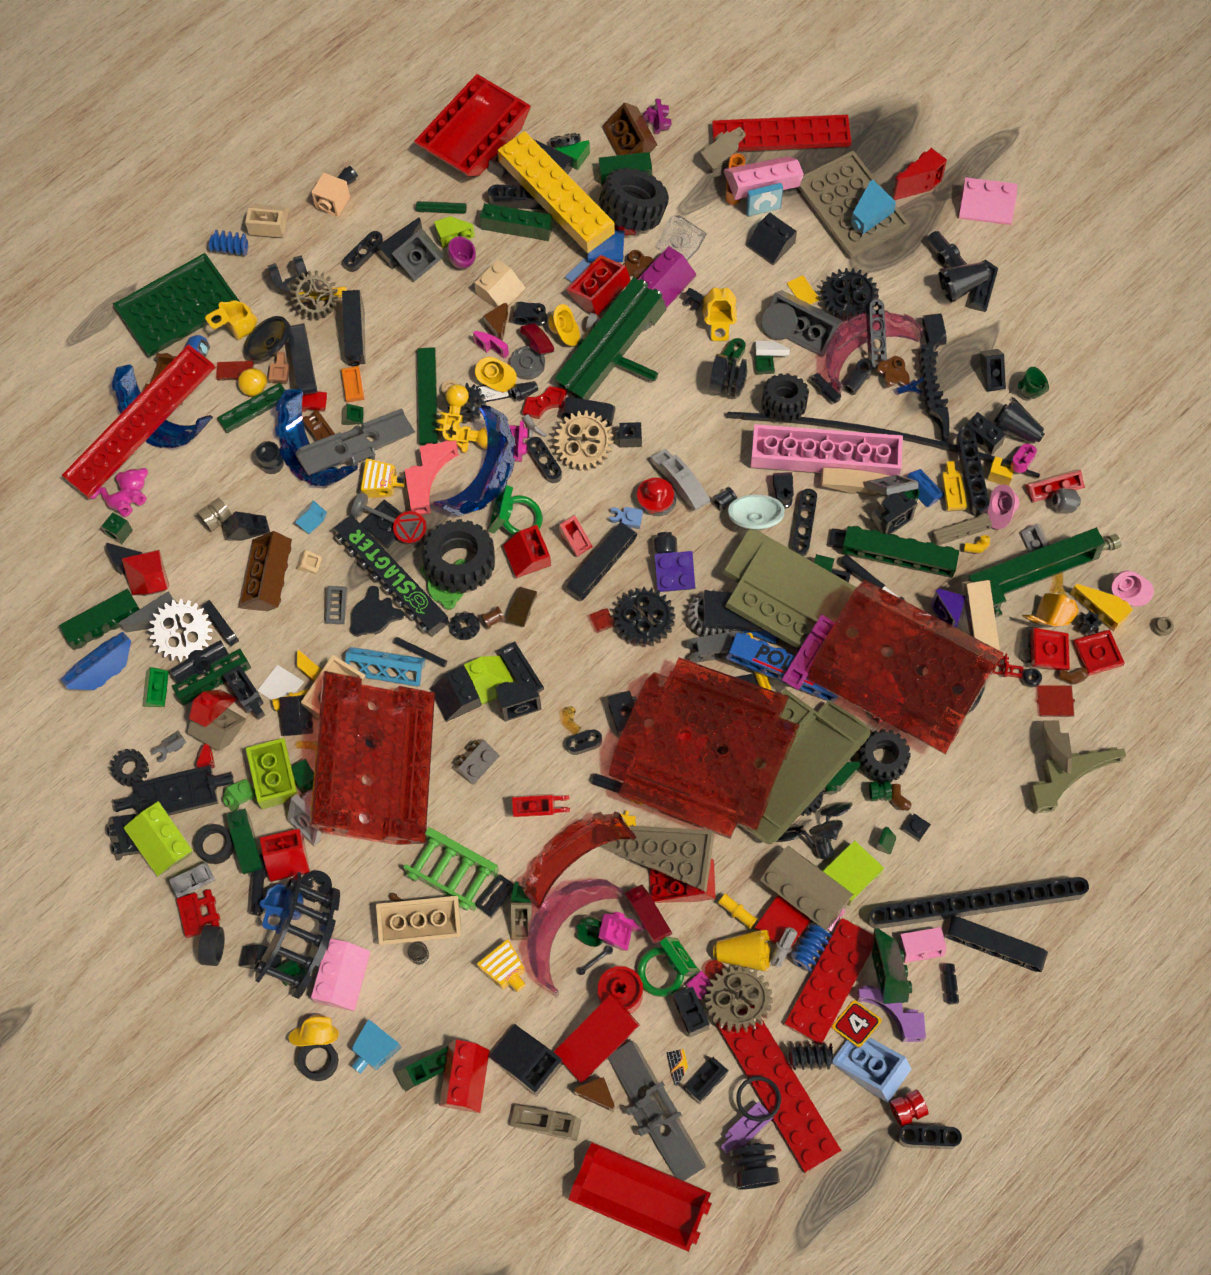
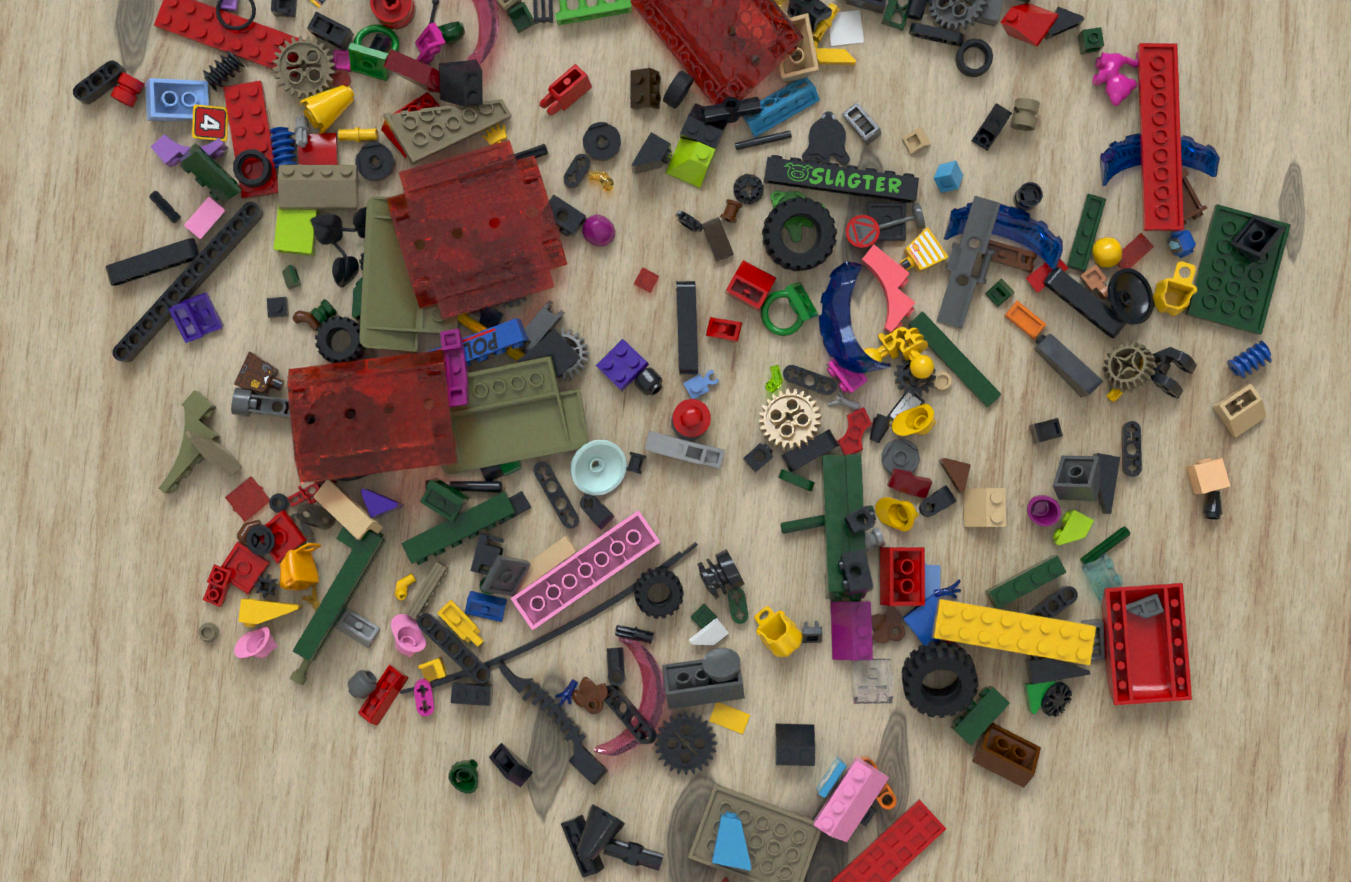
camera: 140 degrees right, 20 degrees up
reddish brown slope [238,531,292,611] -> none
dark pink slope [473,331,509,359] -> none
black plate [498,641,544,693] -> none
clear red windscreen [521,811,637,909] -> none
black gear [614,587,676,647] -> none
magenta hips [643,98,672,134] -> none
dark tan hinge [700,127,746,173] -> none
black cone [994,397,1045,444] -> none
none -> dark purple slope [169,292,223,343]
none -> red slope [203,564,232,607]
none -> dark grey beam [231,388,307,419]
none -> black tyre [233,149,272,188]
none -> torso [234,351,285,394]
none -> black gear [246,525,276,555]
none -> clear smoke plate [297,503,336,530]
none -> black plate [355,142,395,181]
none -> black tile [369,33,392,52]
none -> dark green bracket [420,478,470,522]
none -> black slope [439,59,483,107]
none -> magenta hat [582,215,616,247]
none -> black plate [583,122,621,161]
none -> black tyre [663,70,694,109]
none -> black gear [675,211,703,233]
none -> black piece [701,97,761,123]
none -> clear neon green arm [765,365,783,393]
none -> dark green beam [778,469,815,492]
none -> black brick [838,549,874,595]
none -> black brick [844,505,876,537]
none -> clear blue bar [933,579,961,599]
none -> black tyre [955,38,993,77]
none -> black slope [1029,418,1063,444]
none -> clear light blue bracket [1082,553,1123,600]
none -> dark grey tile [1126,594,1164,619]
none -> black slope [1230,215,1285,263]

